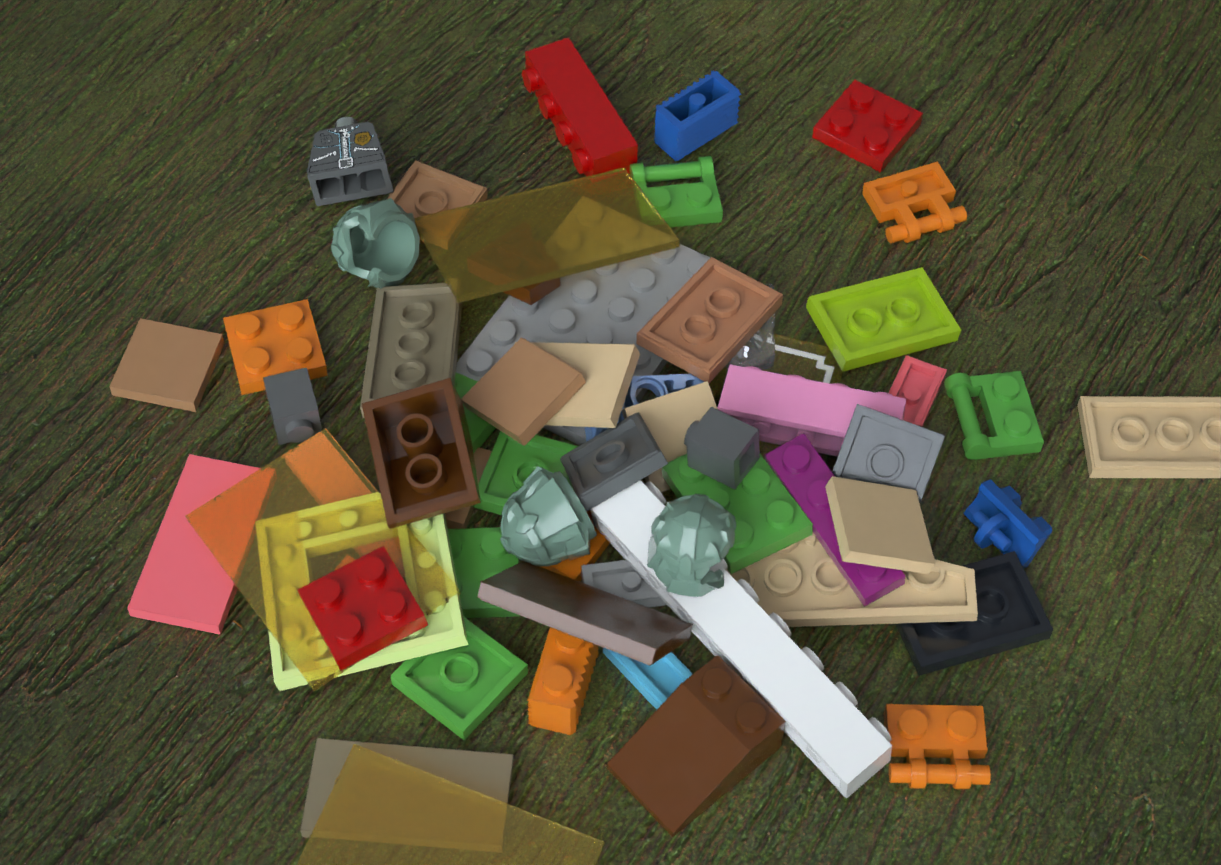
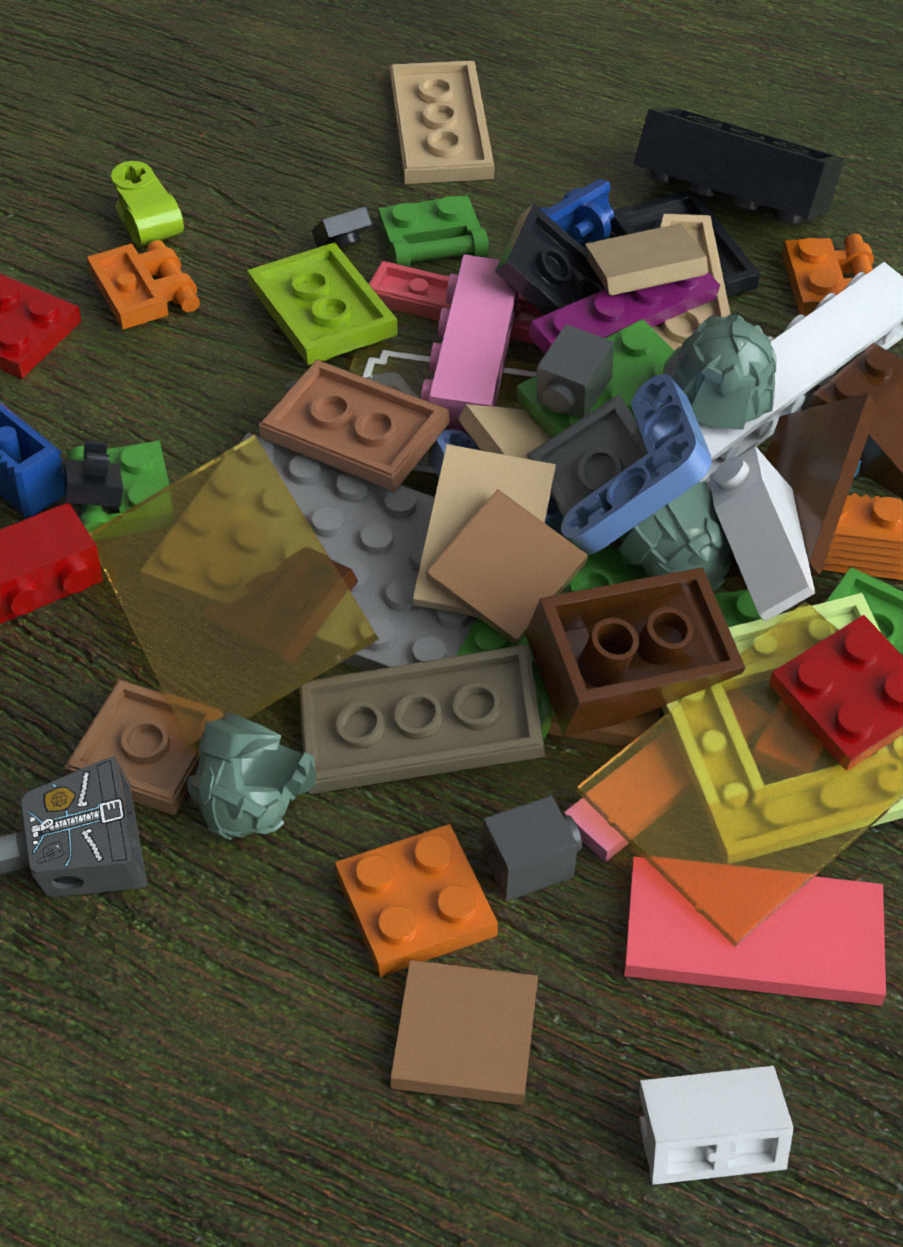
camera: 95 degrees left, 5 degrees down
none -> black tile [63,440,123,507]
none -> lime piece [111,161,184,248]
none -> plate [311,206,372,249]
none -> medium blue beam [561,374,712,555]
none -> black brick [633,107,845,224]
none -> white hinge [639,1066,794,1185]
none -> white slope [709,446,815,622]

